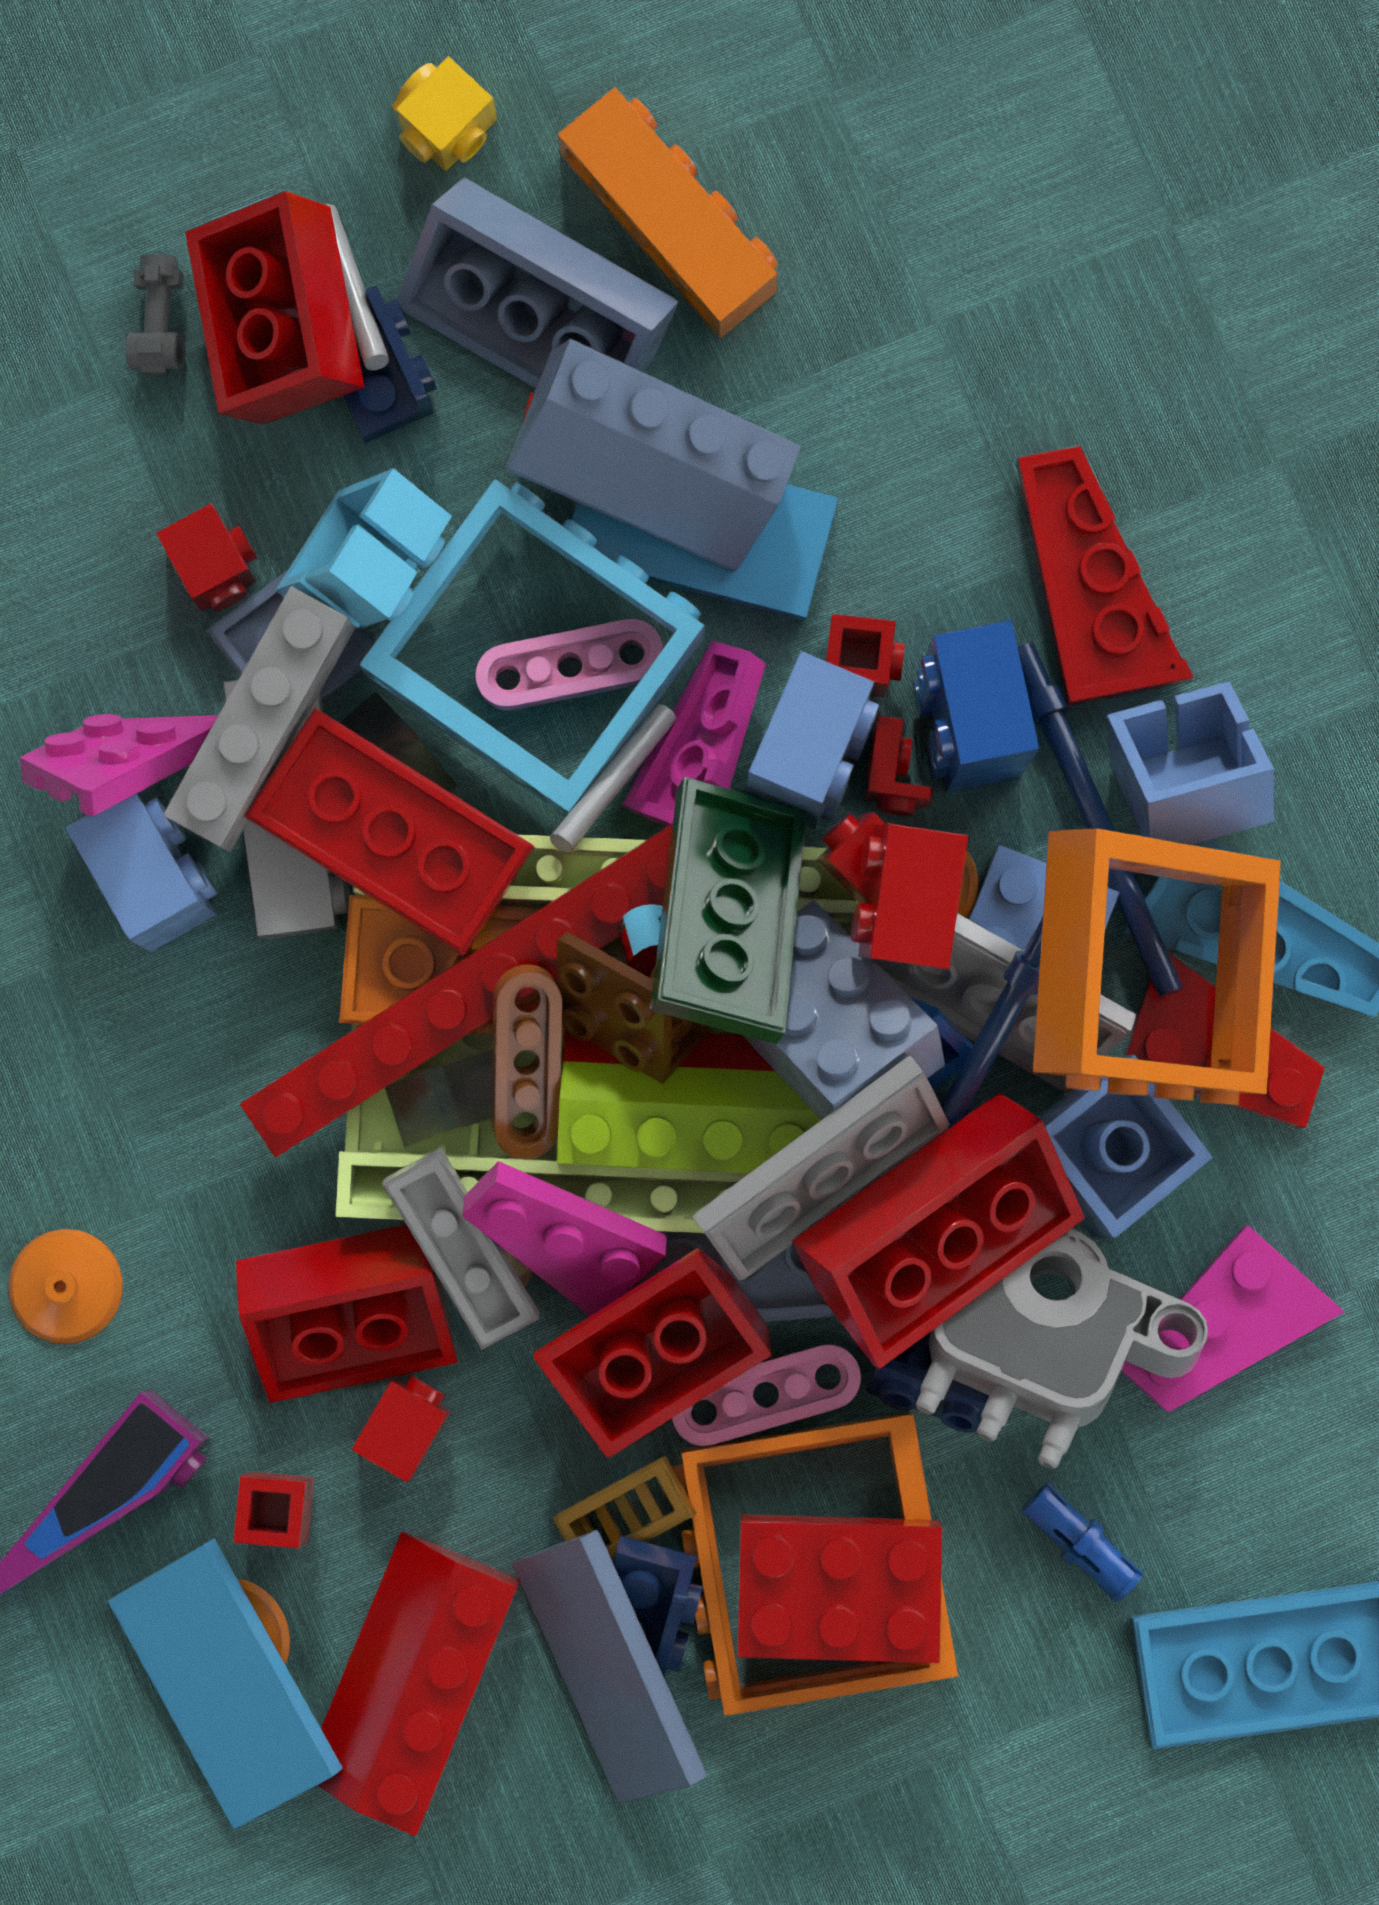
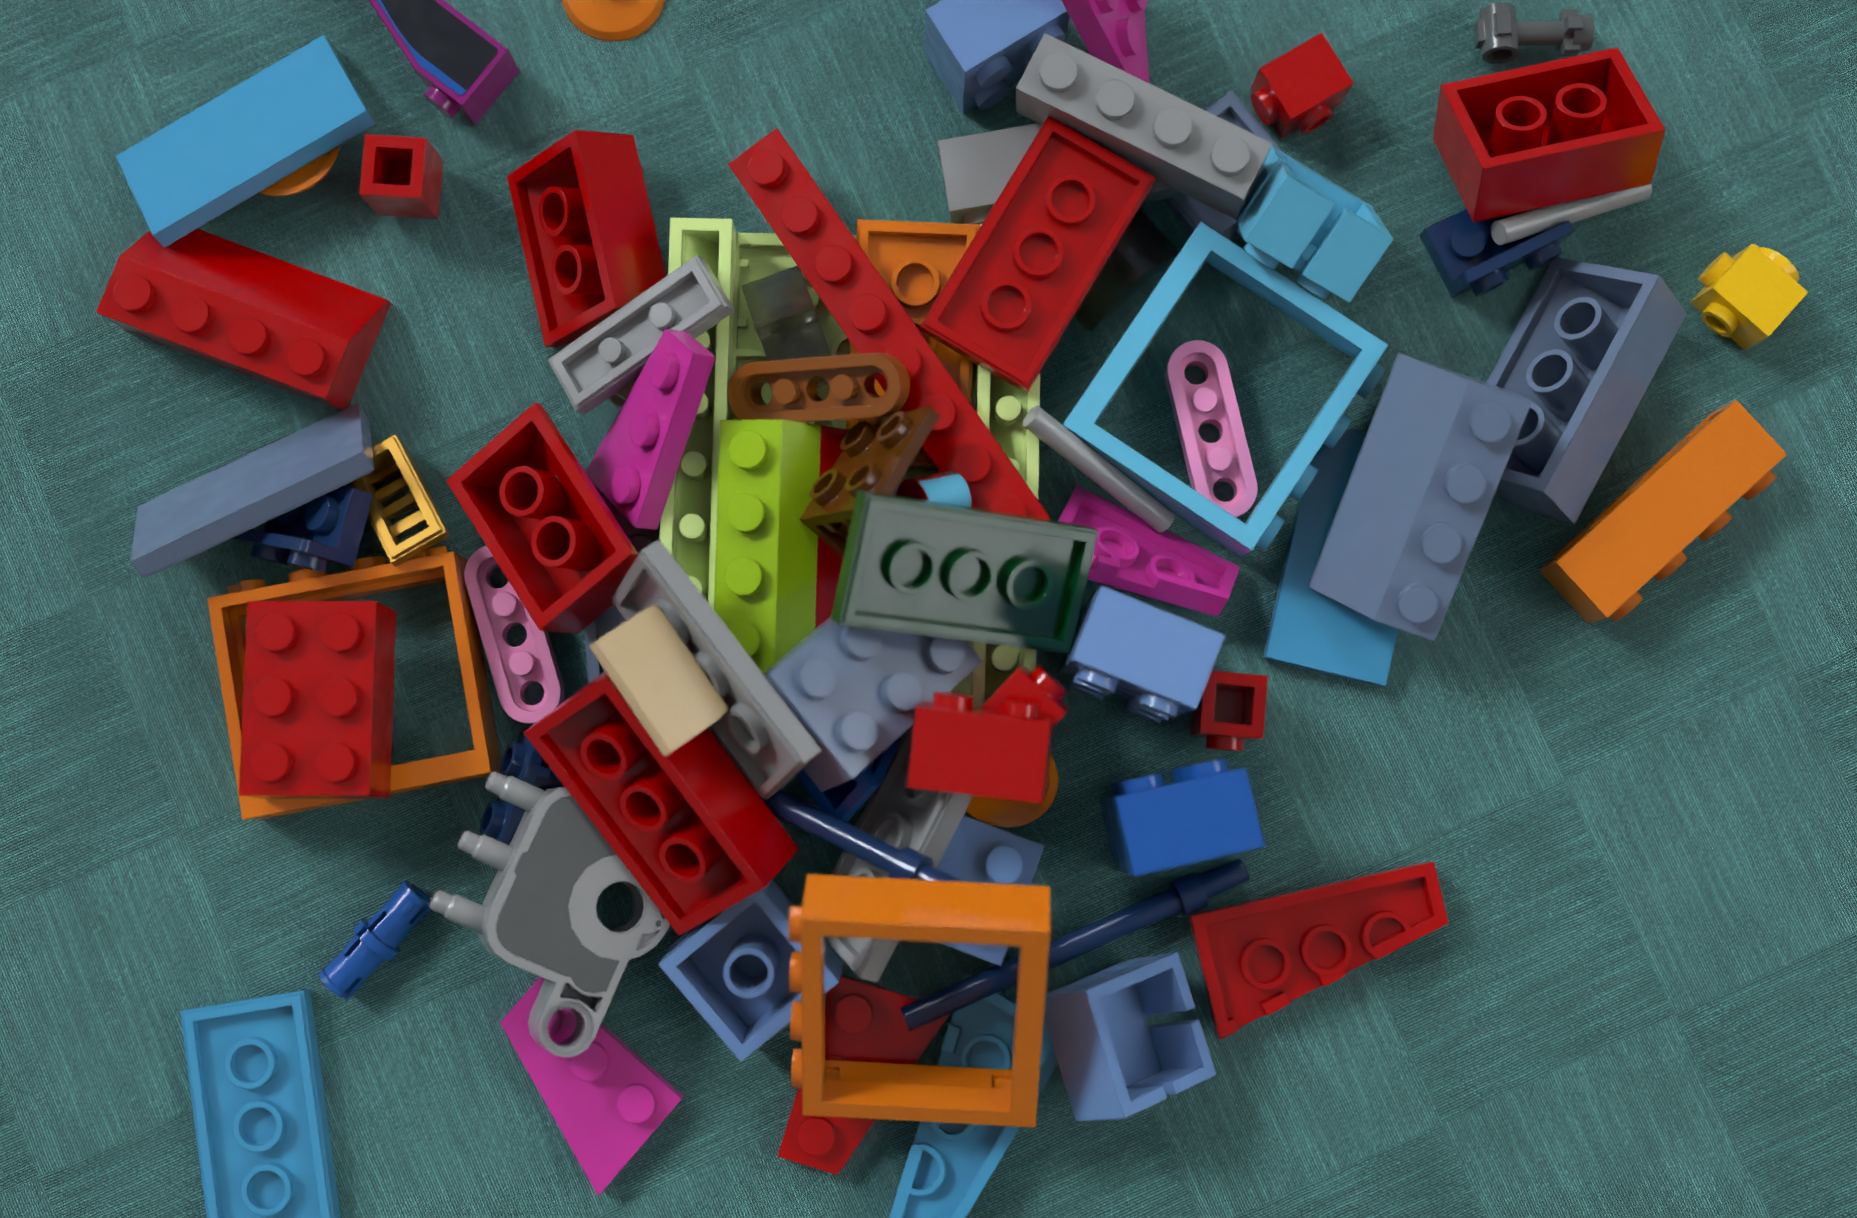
camera: 85 degrees right, 0 degrees up
red brick [351,1375,452,1483] -> none
red bracket [863,716,932,816] -> none
none -> tan slope [589,604,728,757]

